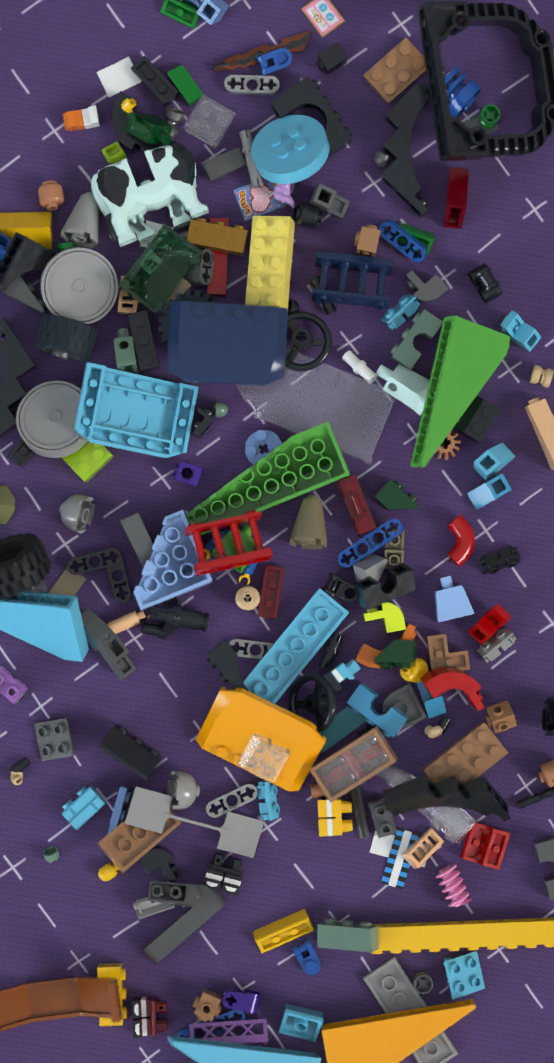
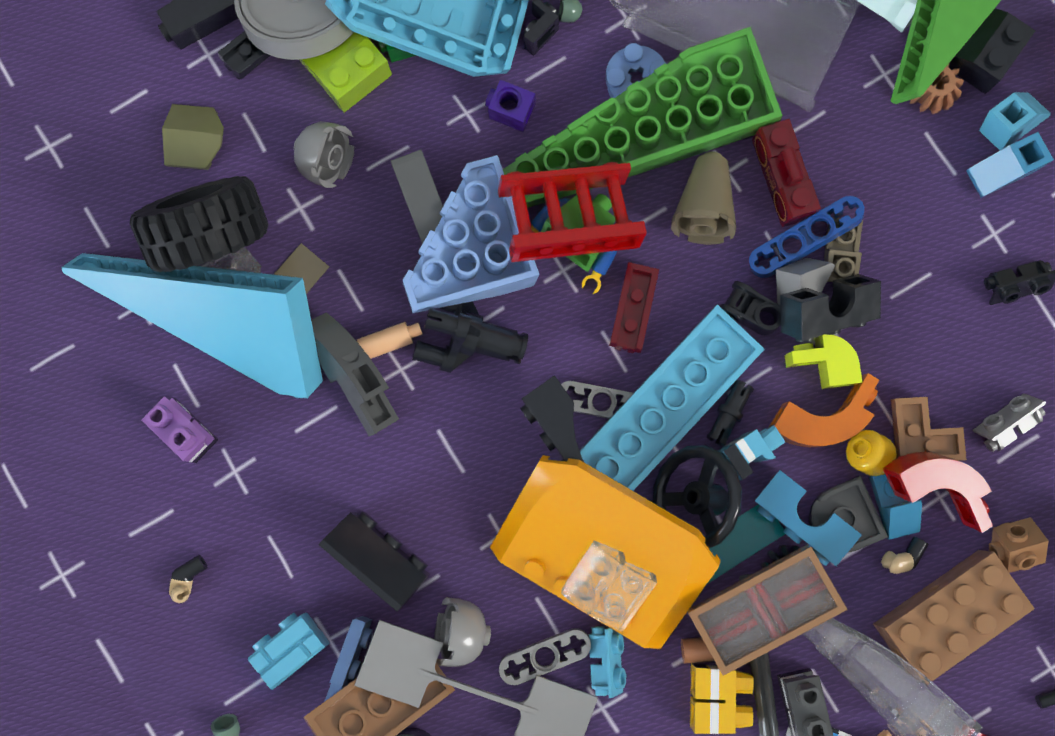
camera: 10 degrees right, 5 degrees down
dark grey hinge [34,717,75,761] -> none
black beam [67,548,131,603] -> none
tan head [235,586,260,611] -> none
dark green slope [374,480,418,510] -> none
dark green slope [374,640,417,670] -> none
black arch [383,774,511,821] -> none
light blue torso [435,576,474,622] -> none
red cylinder [446,514,475,568] -> none
red brick [468,604,512,645] -> none

